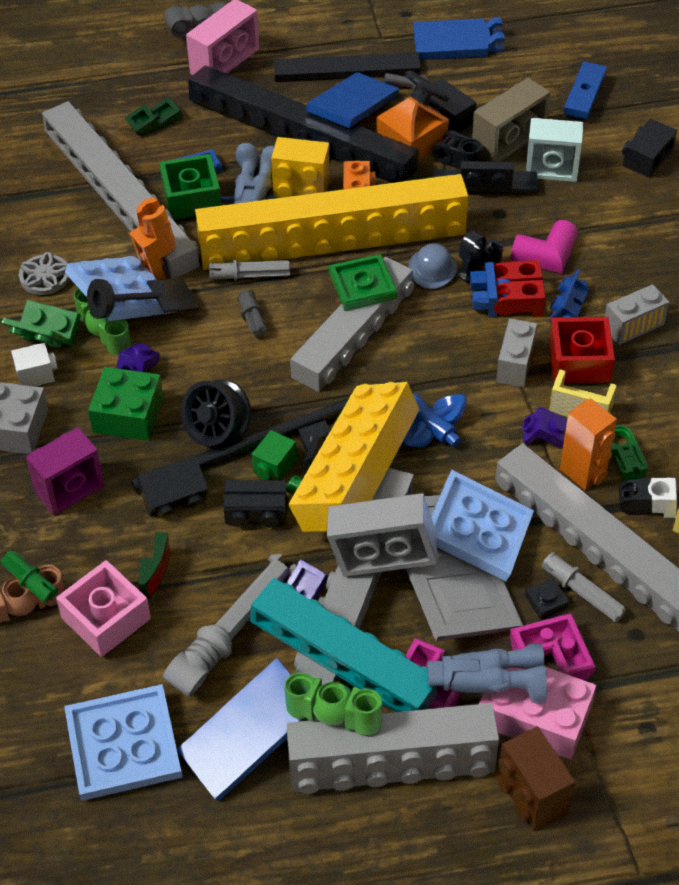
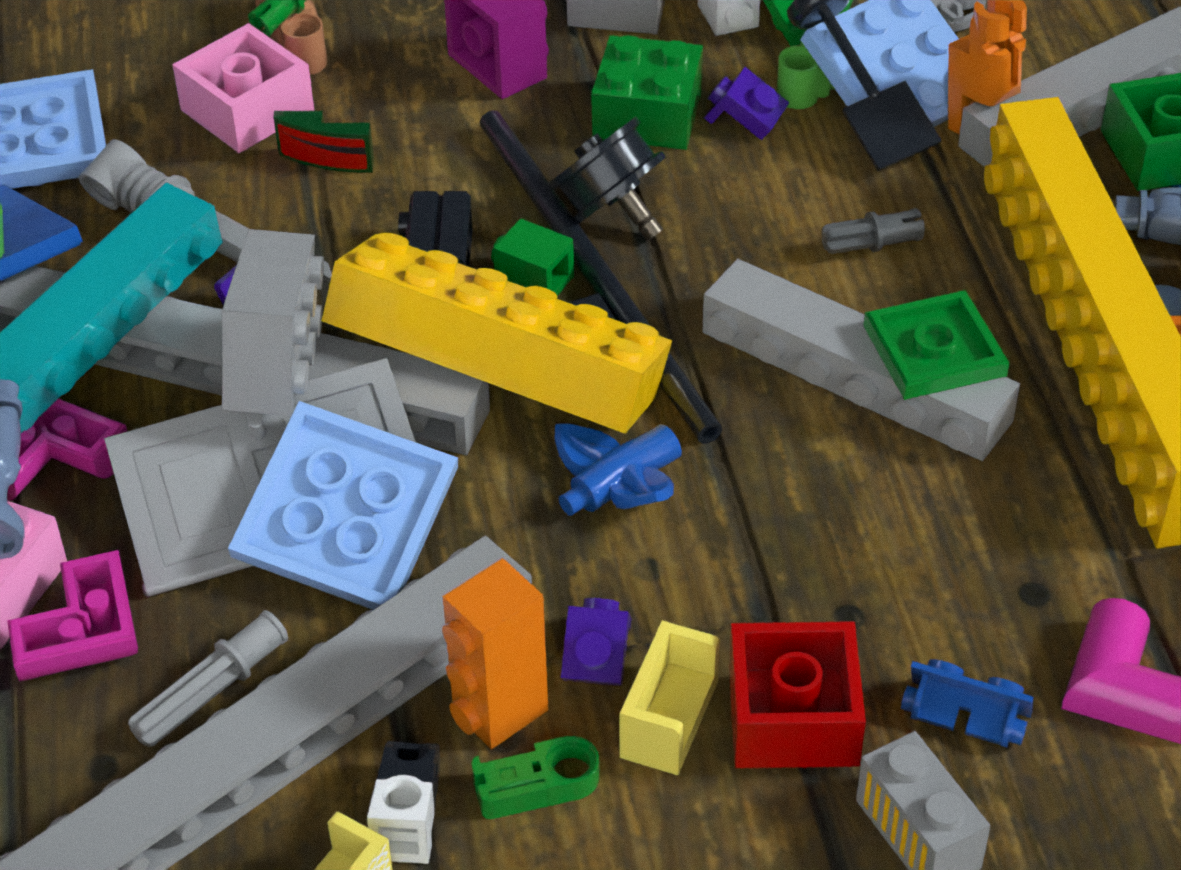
camera: 90 degrees right, 5 degrees down
black brick [137,456,208,517] -> none
light grey axle [209,260,290,281] -> none
sand blue hat [408,243,458,289] -> none
black piece [457,230,504,283] -> none
red hips [470,260,545,317] -> none
light grey brick [496,318,537,387] -> none
black plate [525,578,569,620] -> none

